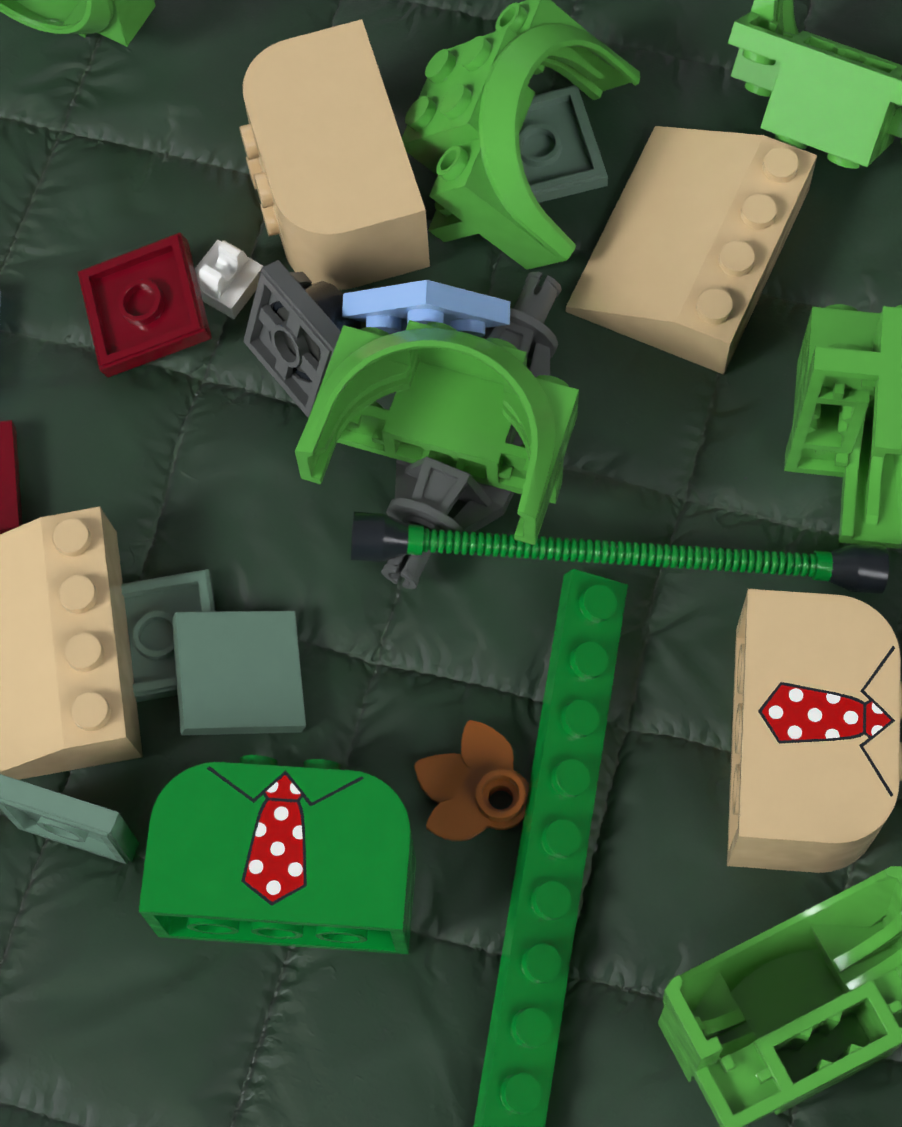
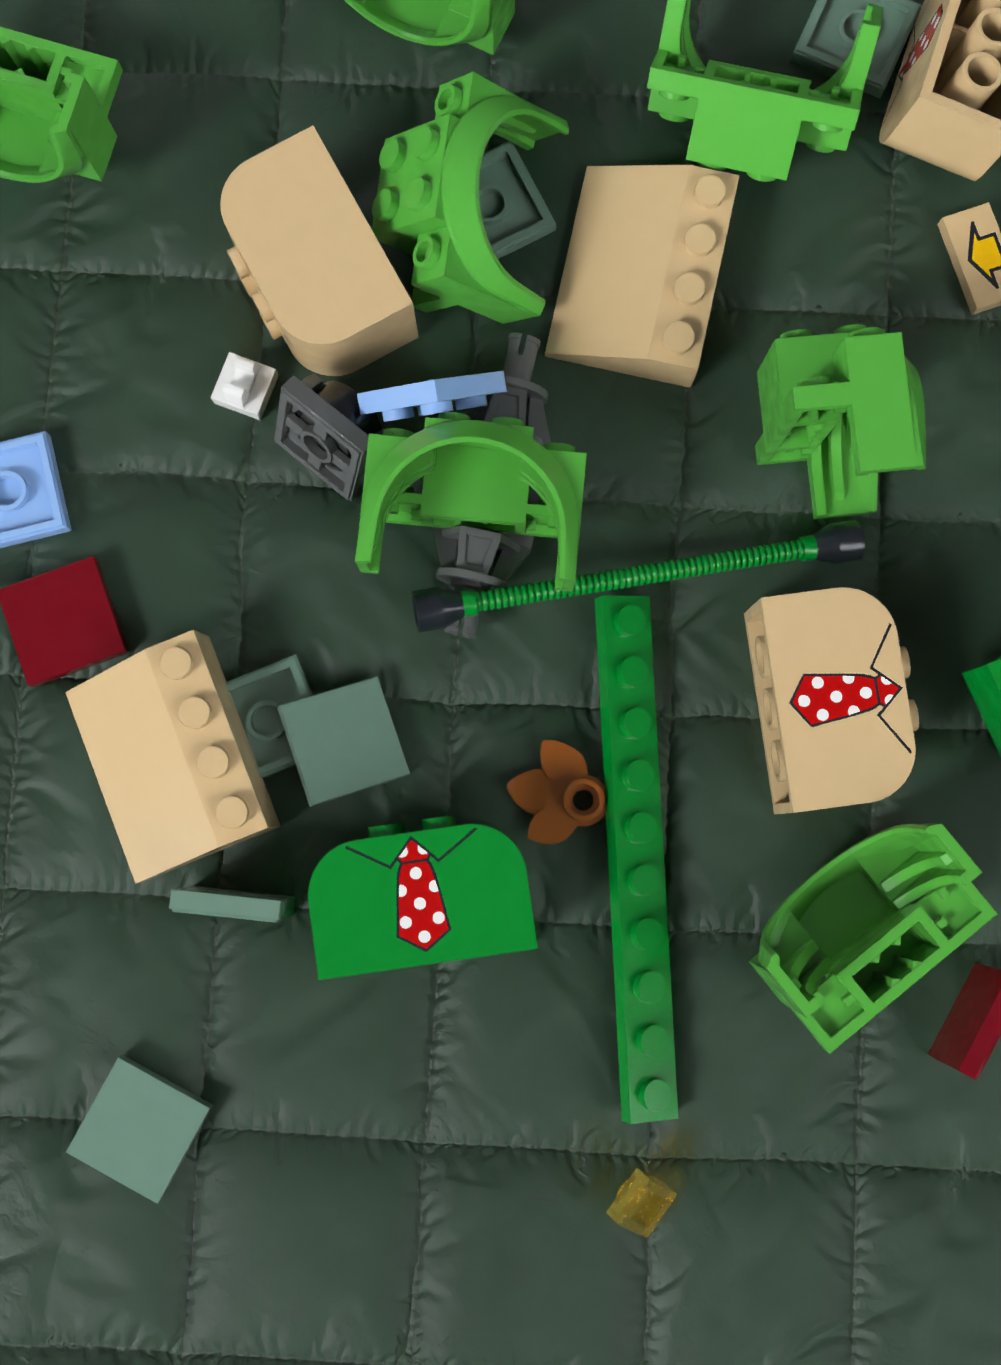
camera: 15 degrees left, 15 degrees up
dark red tile [78,232,212,378] -> none

